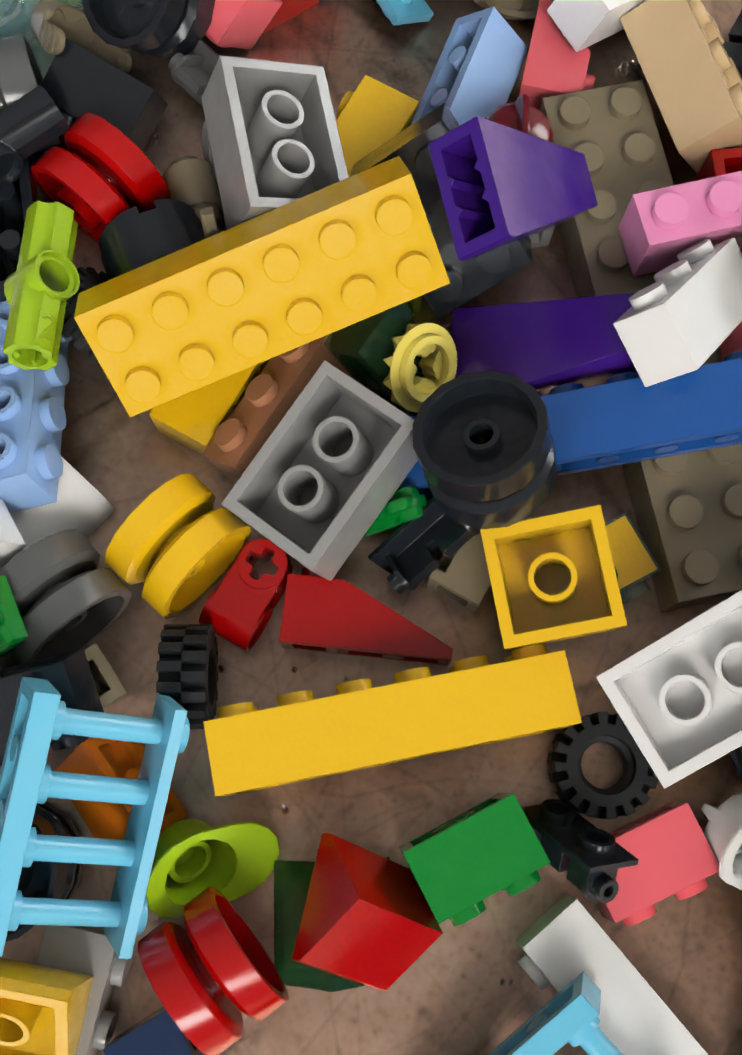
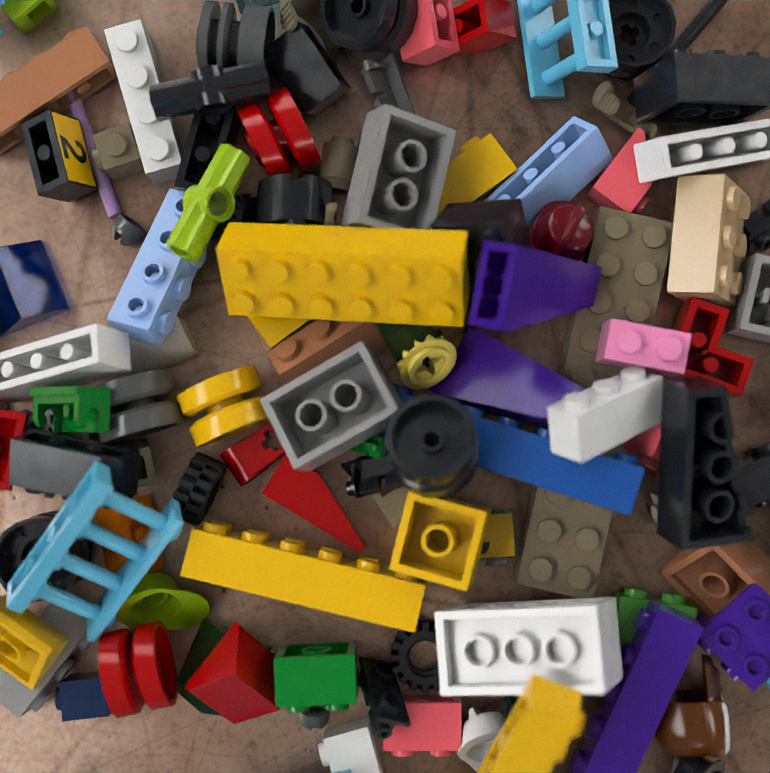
camera: 30 degrees right, 10 degrees up
none -> dark grey hinge [299,705,330,730]

